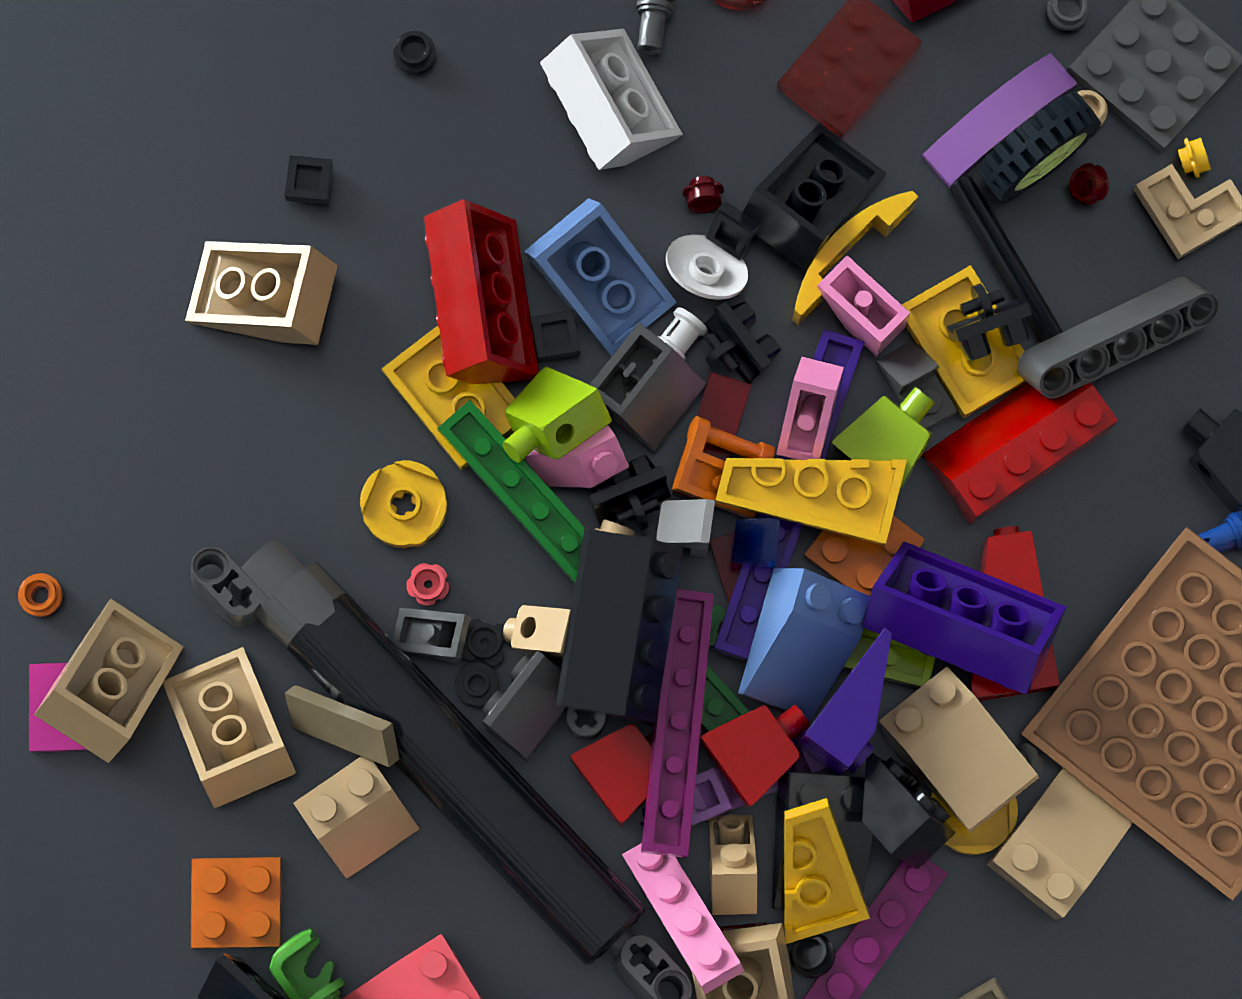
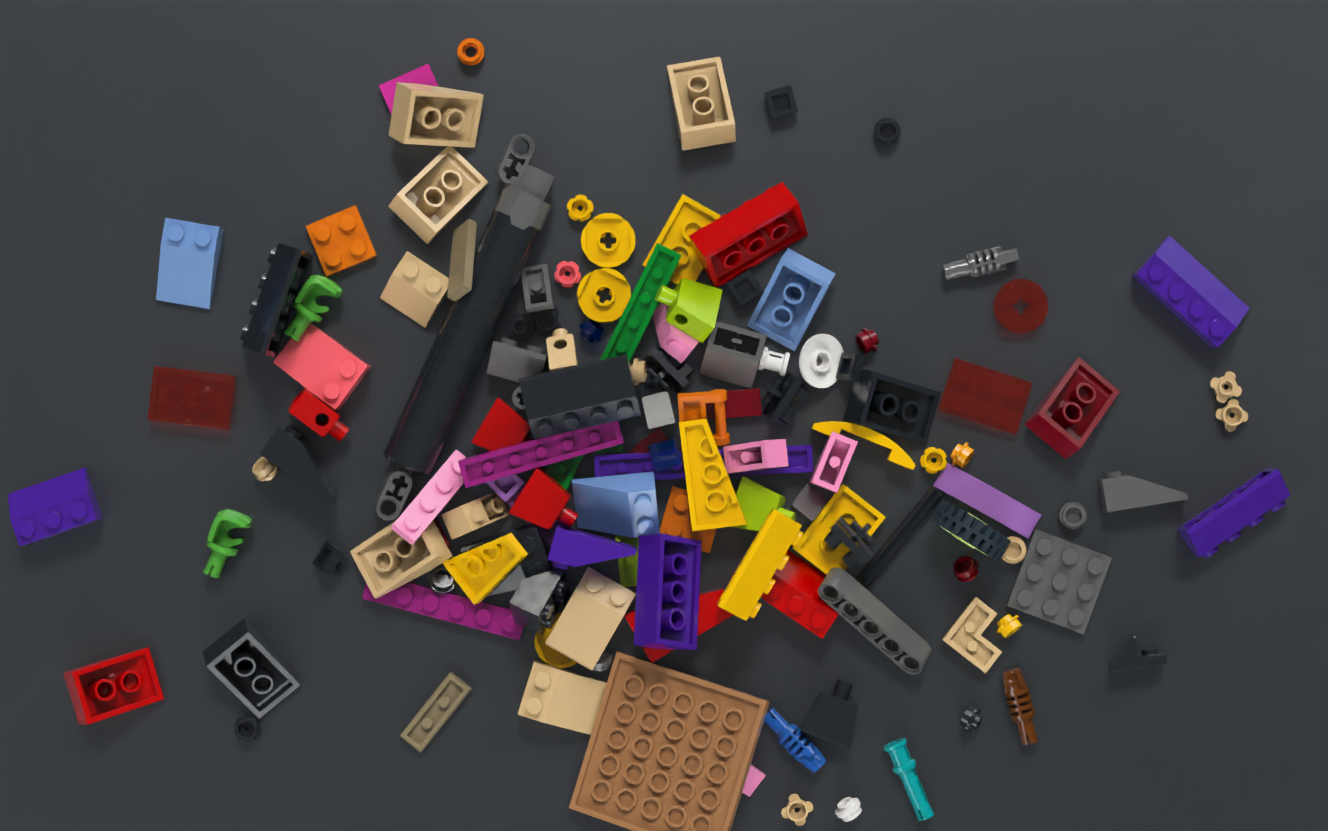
camera: 65 degrees right, 10 degrees up
white slope [540,29,683,170] -> none
none -> yellow plate [567,195,594,221]
none -> yellow plate [577,268,631,323]
none -> clear blue plate [579,318,605,343]
none -> yellow slope [717,508,803,621]
none -> yellow plate [920,447,947,474]
none -> light orange plate [950,442,975,468]

